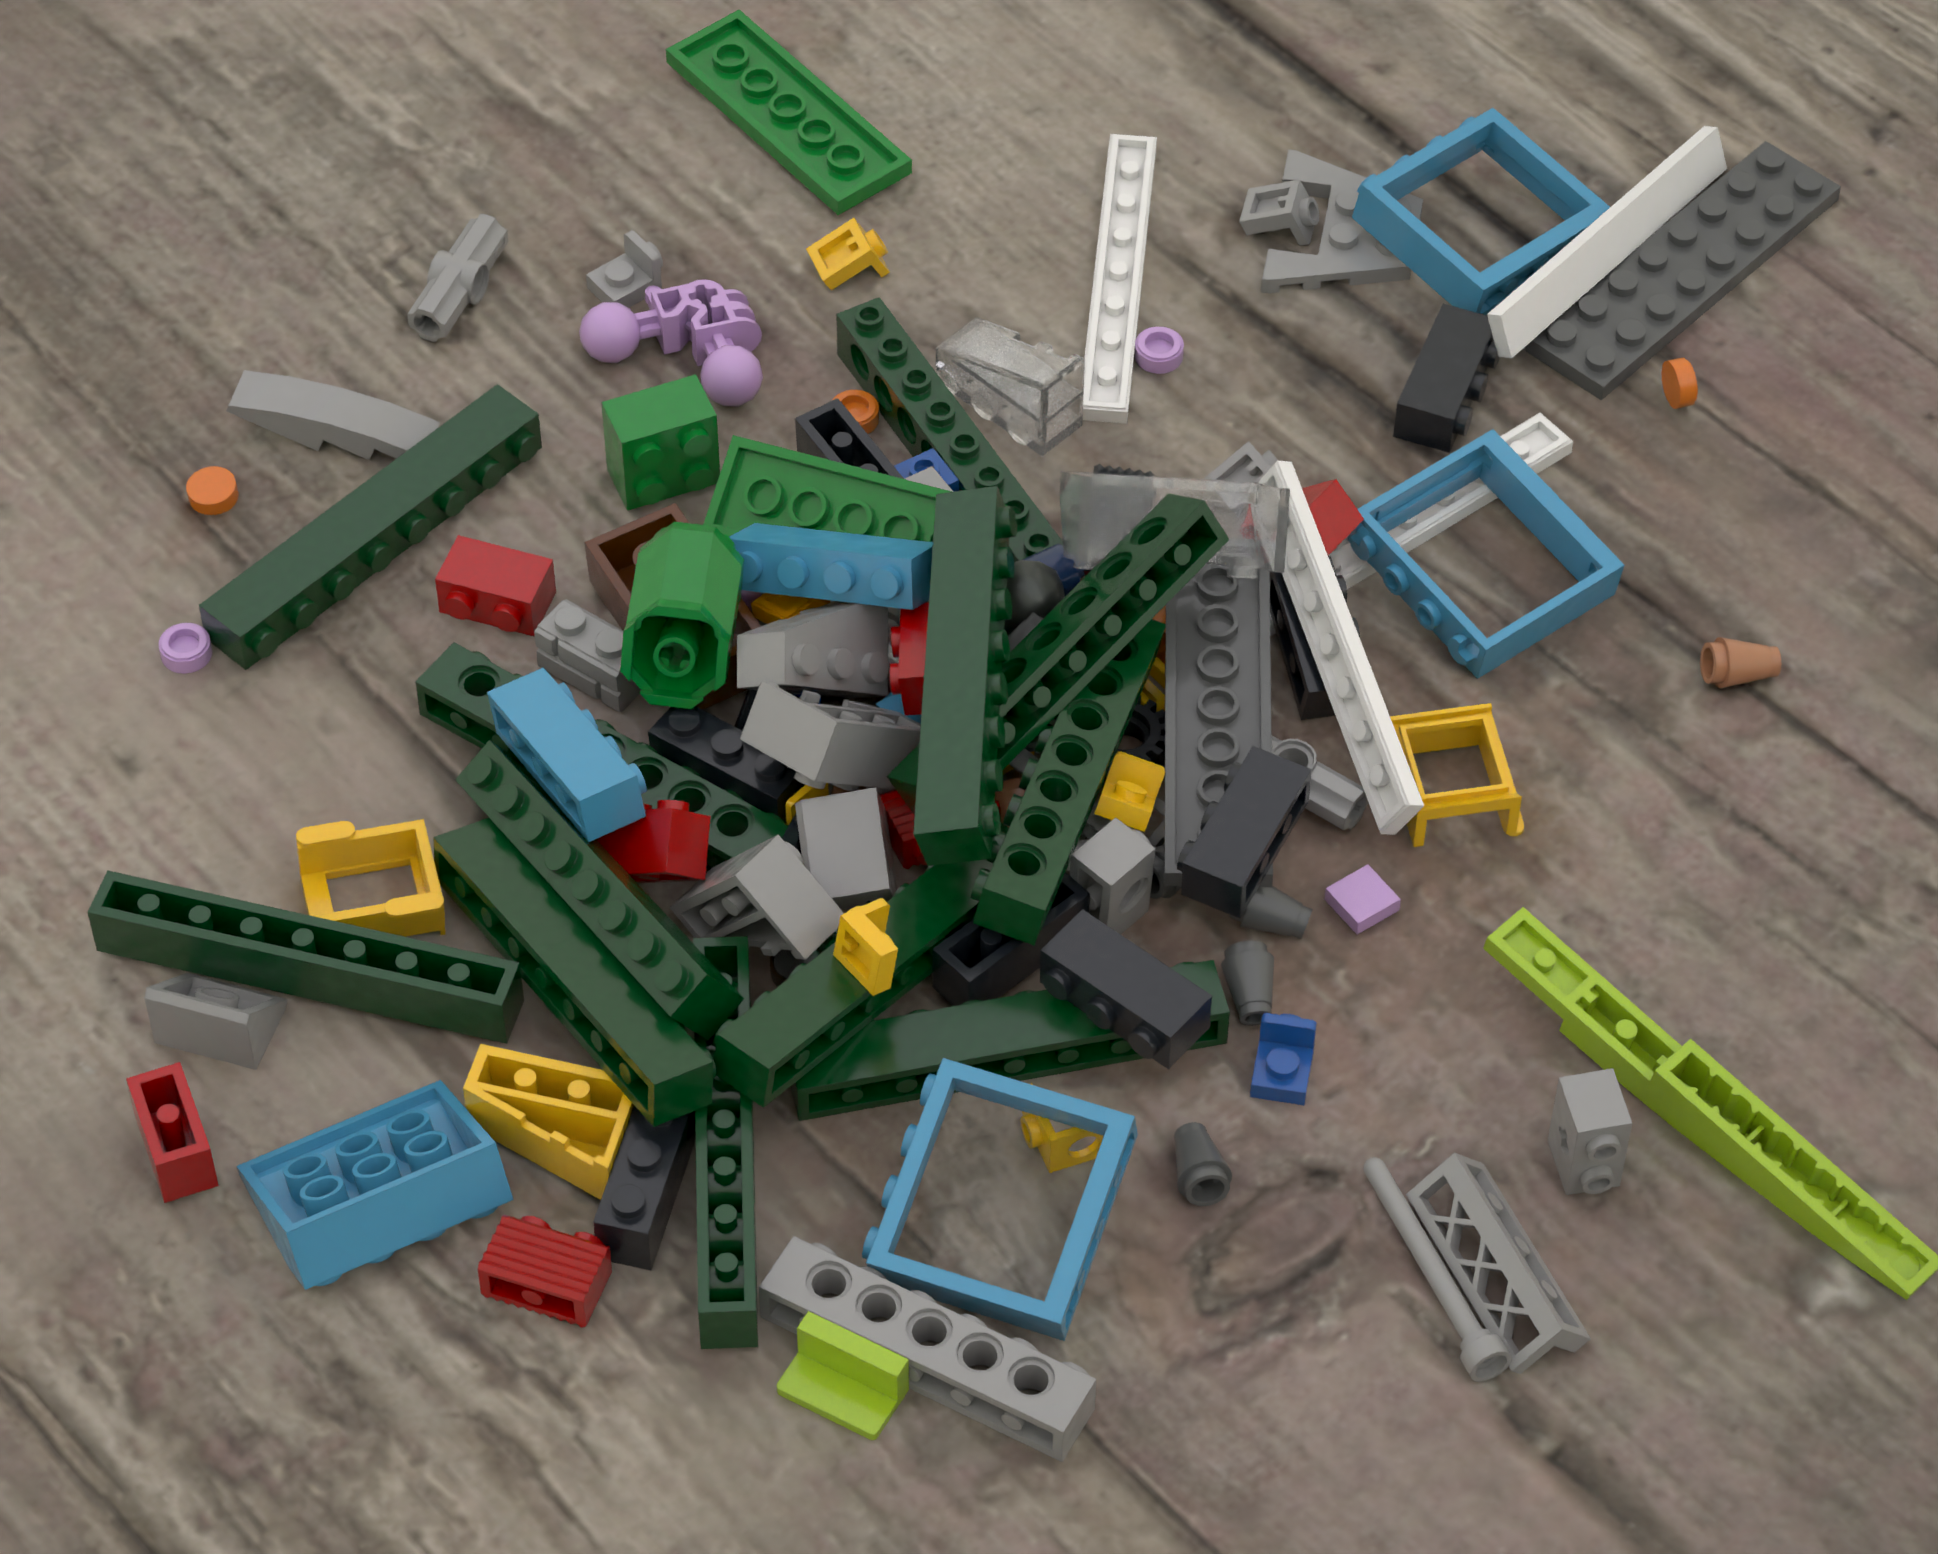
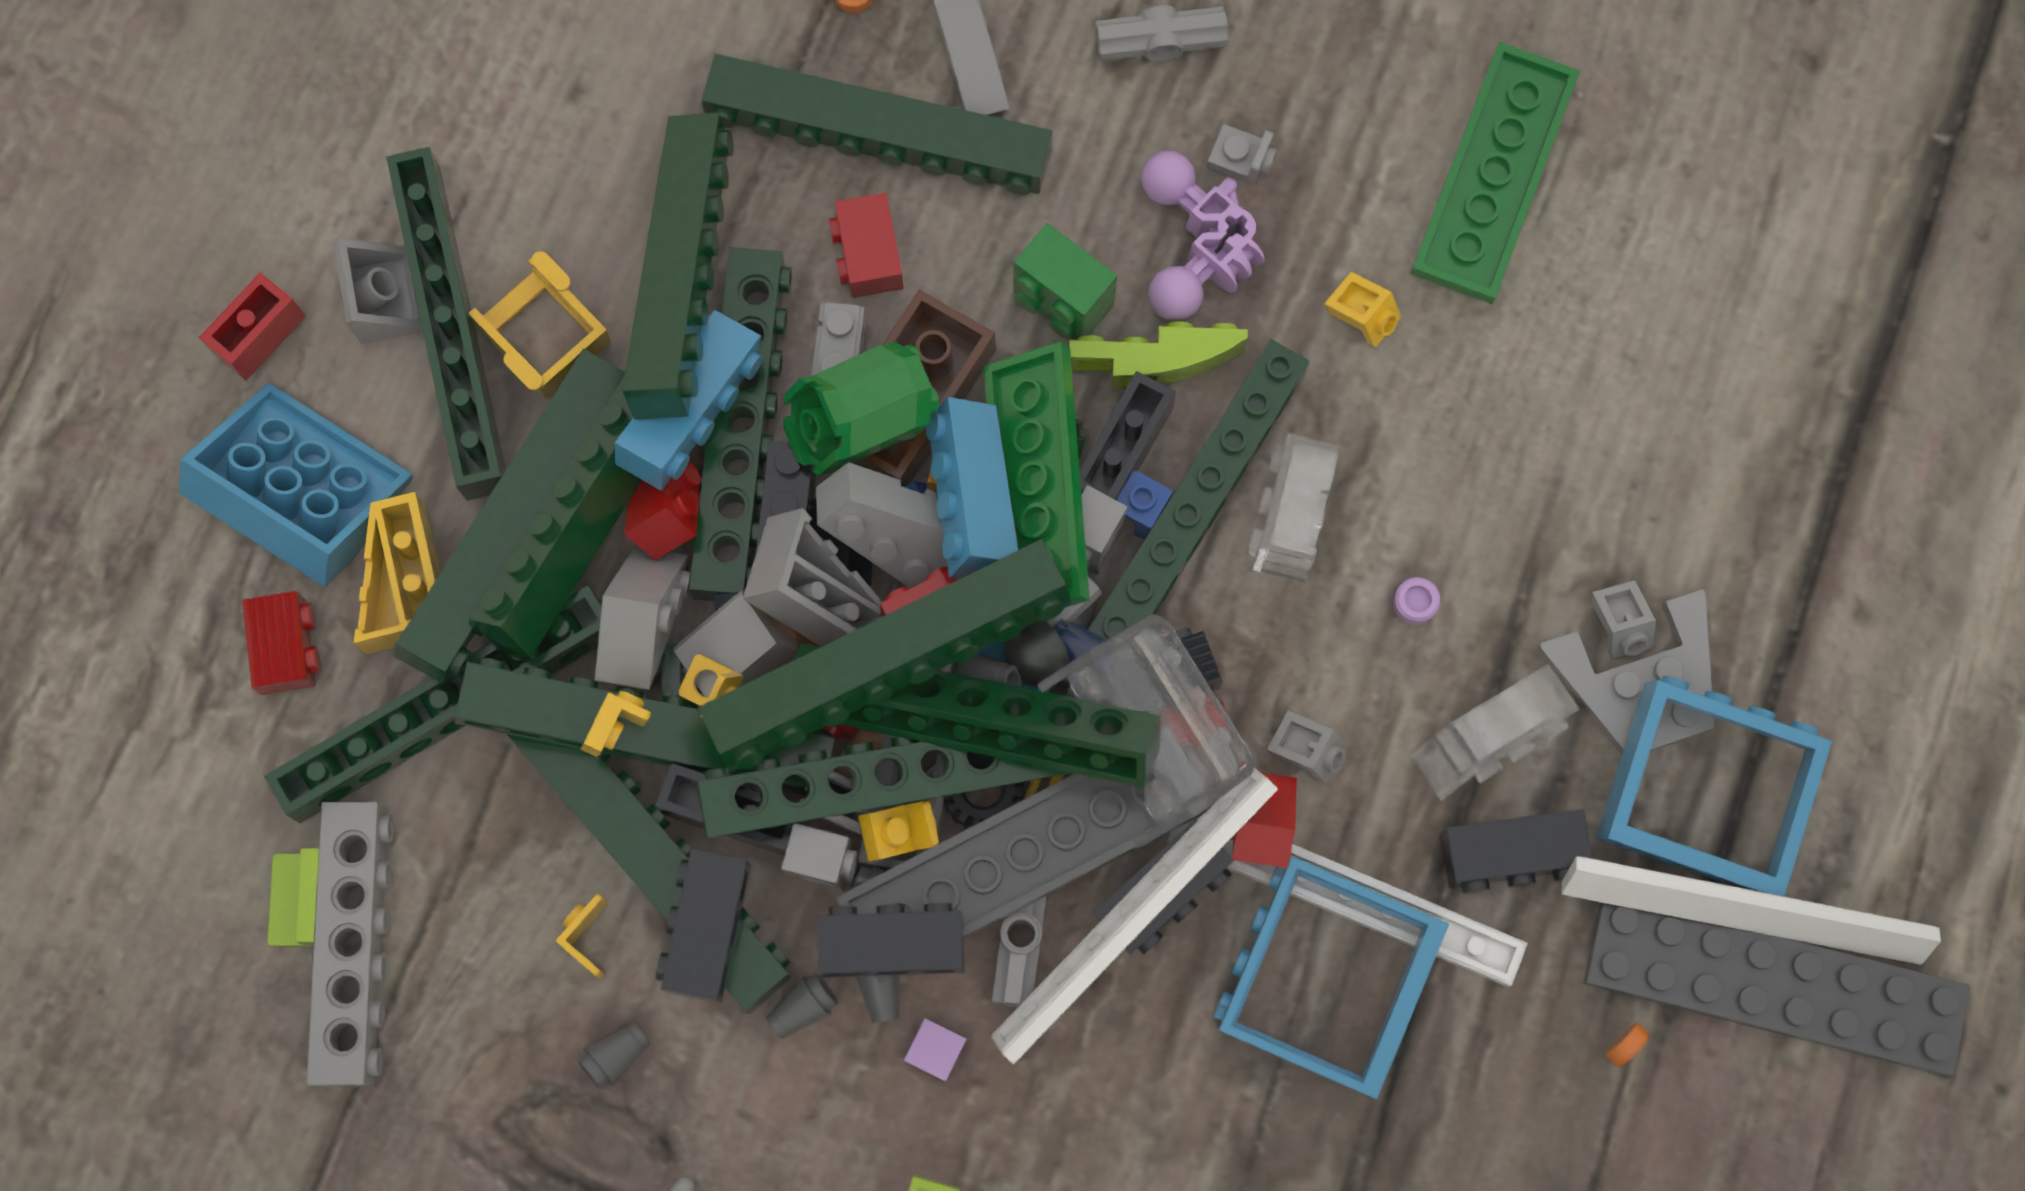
camera: 60 degrees right, 25 degrees up
lavender tile [159,623,212,674] -> none
black brick [593,1105,696,1271] -> none
orange tile [832,390,879,434] -> none
dark azure window [862,1058,1138,1341] -> none
white tile [1078,134,1157,424] -> none
blue bracket [1250,1013,1317,1106] -> none
yellow piece [1390,703,1524,847] -> none
none -> dark green brick [622,112,734,419]
none -> yellow bracket [679,654,744,718]
none -> lime slope [1069,321,1248,389]
none -> clear wedge [1410,664,1580,801]

